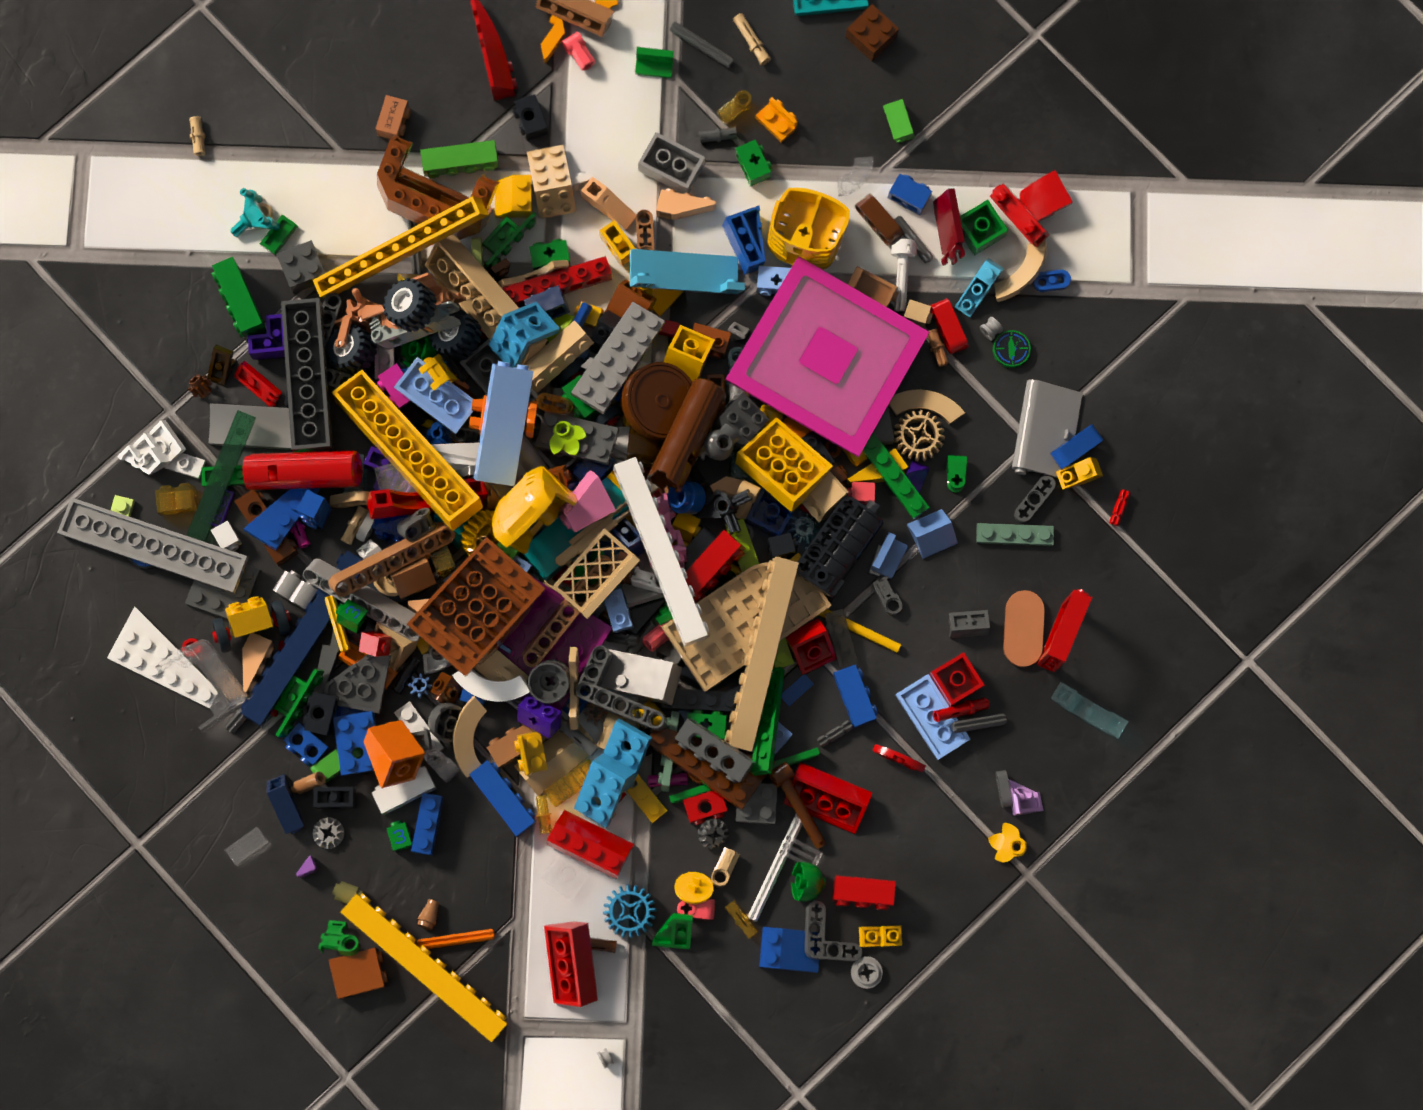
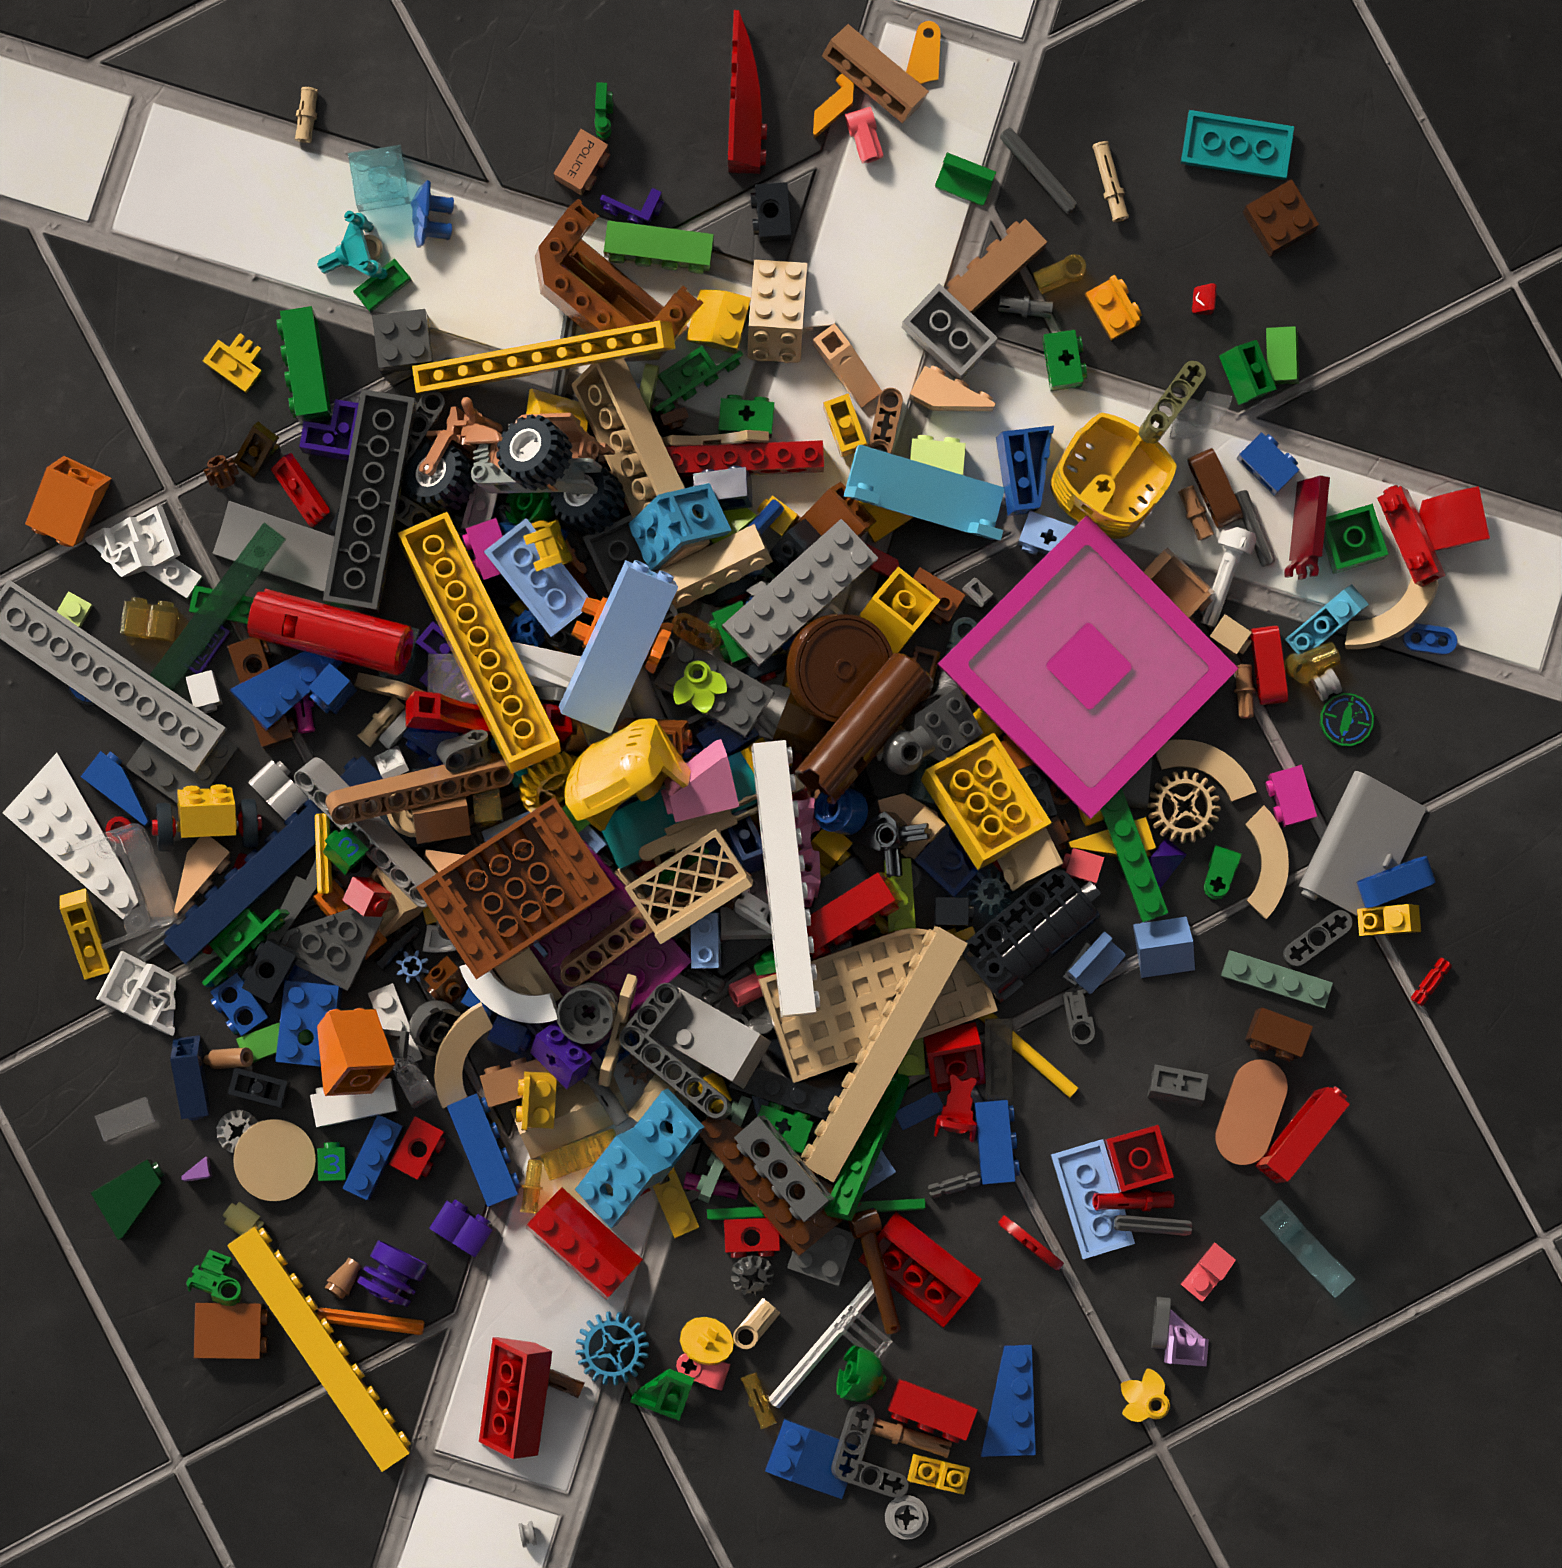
camera: 15 degrees right, 5 degrees up
none -> orange slope [25,456,112,547]
none -> yellow slope [60,888,111,980]
none -> blue slope [81,751,151,828]
none -> dark green slope [91,1159,165,1240]
none -> white slope [96,951,176,1036]
none -> yellow hinge [203,333,262,394]
none -> tan tile [233,1119,316,1201]
none -> clear light blue brick [348,145,411,212]
none -> dark purple wheel [357,1240,429,1307]
none -> red brick [389,1116,447,1180]
none -> blue connector [411,180,454,248]
none -> dark purple brick [429,1199,493,1258]
none -> clear blue brick [487,1015,532,1055]
none -> green plate [595,82,614,140]
none -> dark purple bracket [600,188,665,226]
none -> medium nougat pin [870,1417,952,1458]
none -> yellowish green brick [910,435,966,475]
none -> red hair [934,1074,977,1143]
none -> medium nougat brick [947,219,1047,314]
none -> blue wing [981,1345,1036,1457]
none -> olive beam [1139,361,1206,444]
none -> medium nougat pin [1178,485,1214,541]
none -> coral slope [1180,1243,1236,1302]
none -> red slope [1192,283,1217,315]
none -> green brick [1219,340,1276,405]
none -> tan tile [1245,805,1289,920]
none -> reddish brown brick [1245,1007,1313,1062]
none -> dark pink brick [1265,765,1317,828]
none -> clear yellow piece [1284,641,1341,683]

